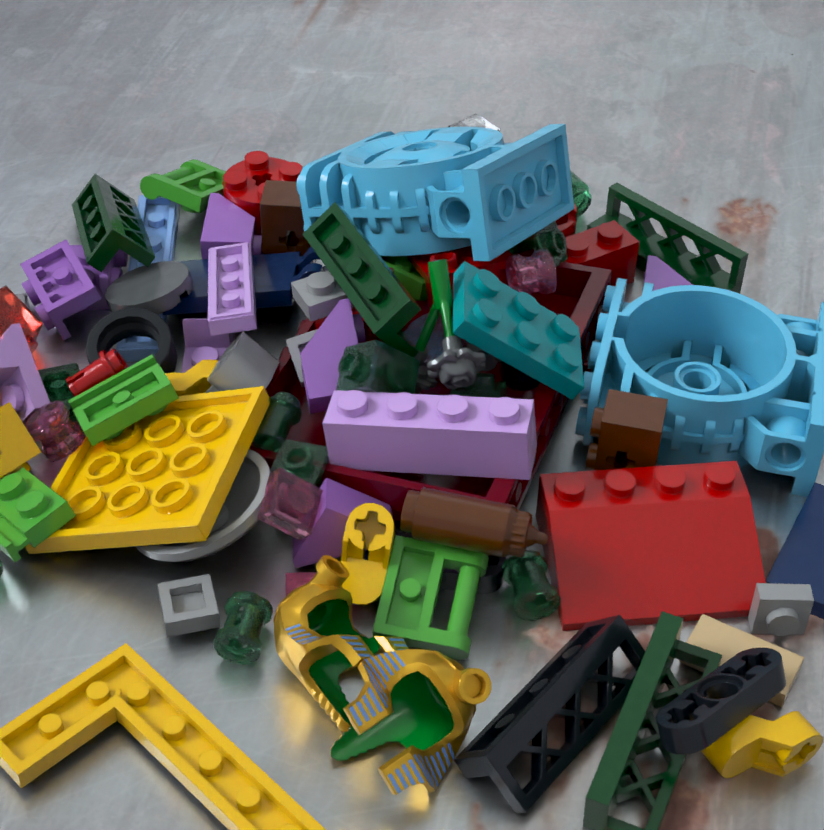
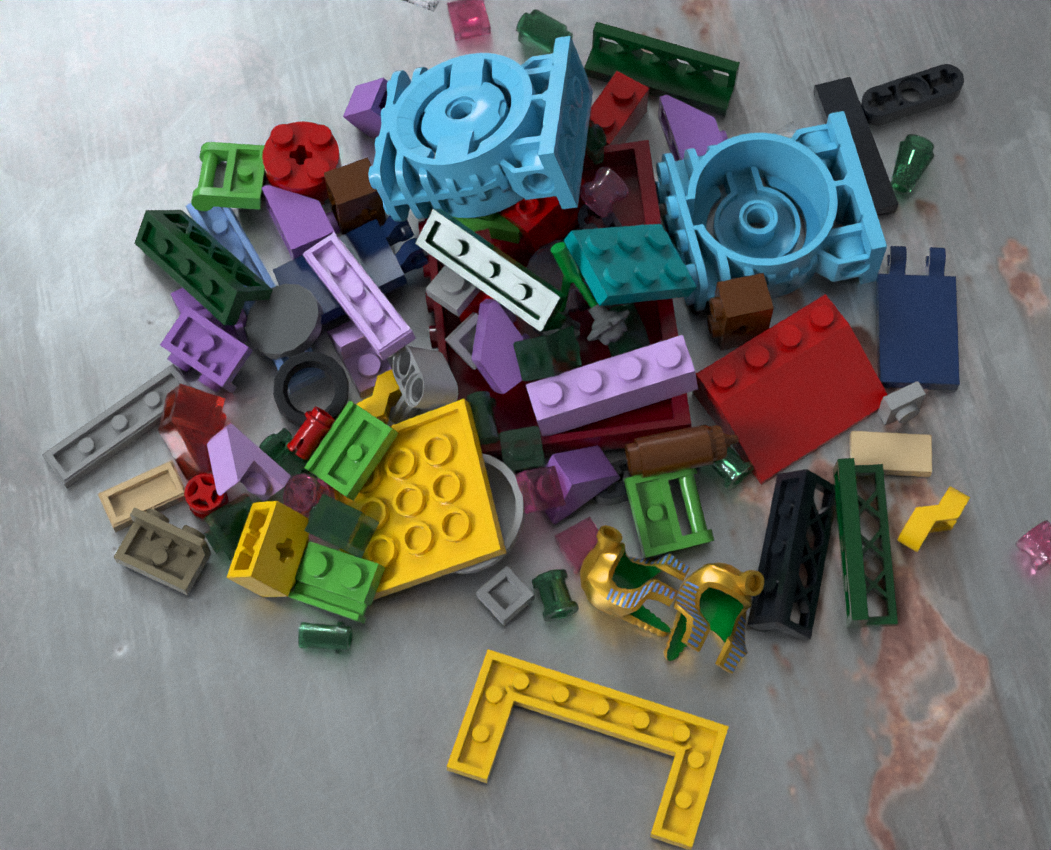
camera: 25 degrees left, 25 degrees up
yellow piece [341,503,395,605] -> none
black beam [656,648,786,754] -> none
none -> clear green brick [304,494,379,558]

